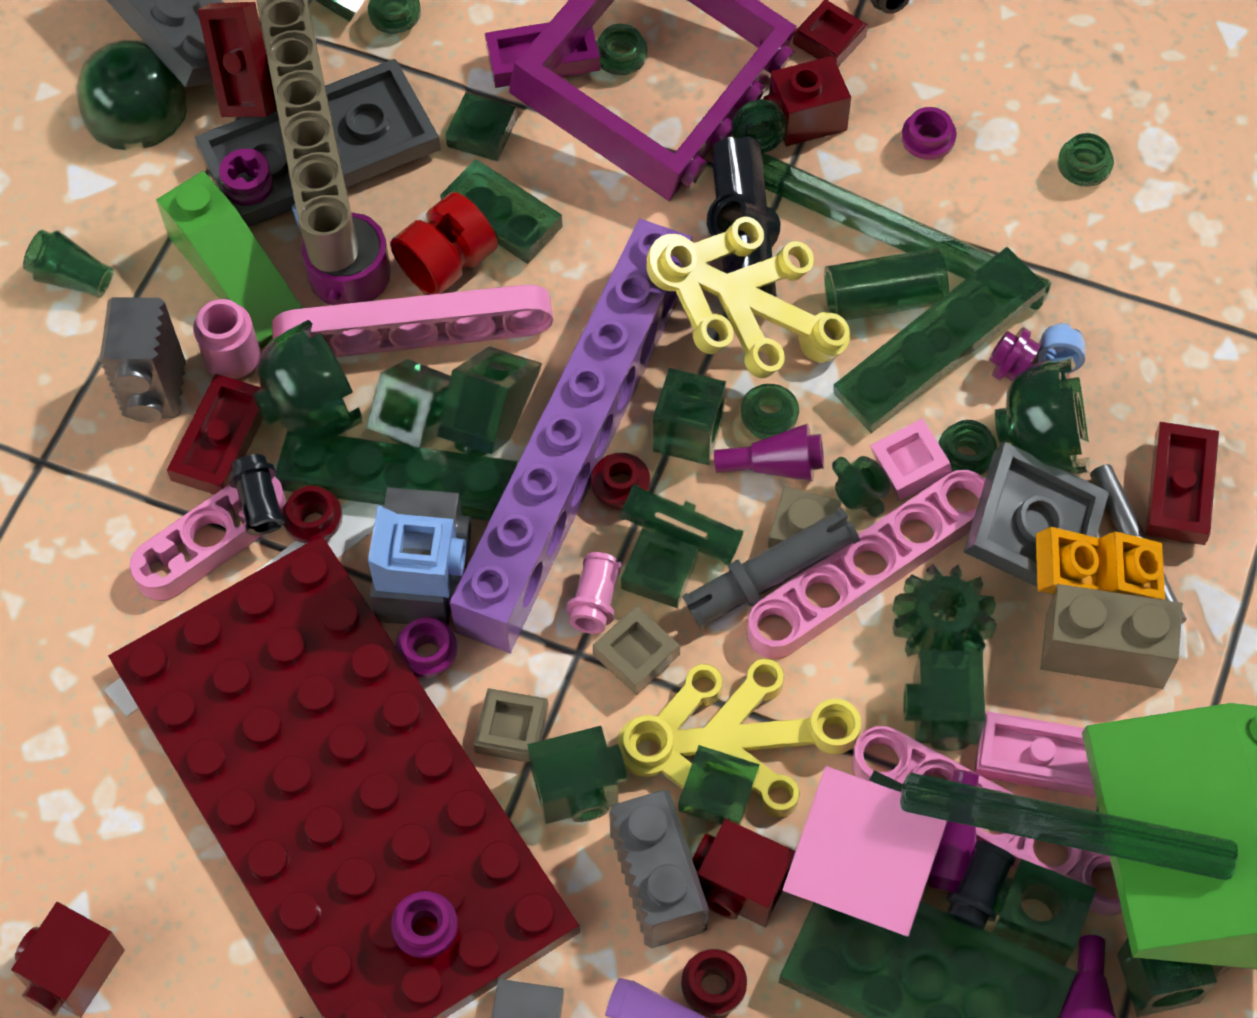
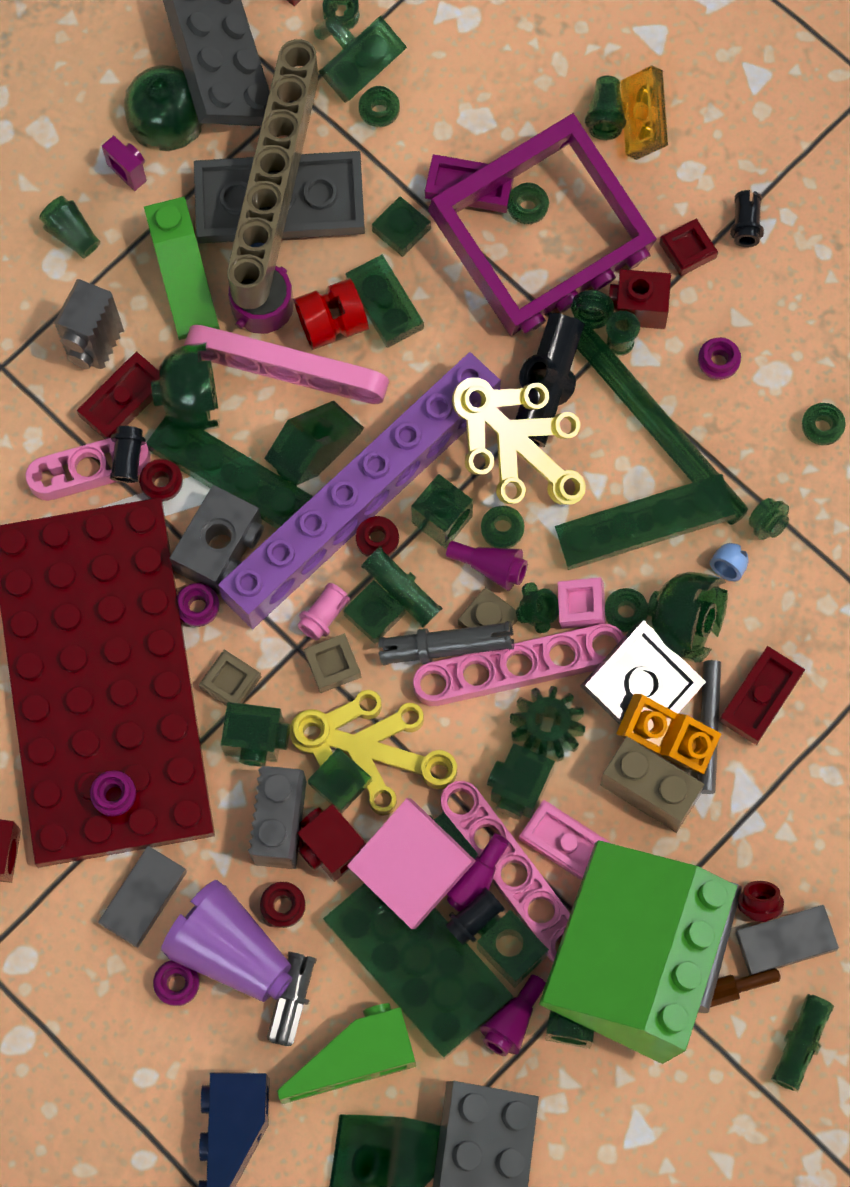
camera: 25 degrees right, 10 degrees up
bright pink brick [193,299,260,379] -> none
dark red plate [197,2,277,117] -> none
magenta bush [219,149,273,206] -> none
clear green brick [366,359,460,448] -> none
light blue window [368,505,466,598] -> none
clear green pin [824,248,949,321] -> none
clear green axle [900,773,1238,880] -> none
magenta plate [988,327,1040,383] -> none
none -> magenta plate [102,135,147,191]
none -> clear green pin [606,311,640,356]
none -> clear green plate [749,498,789,540]

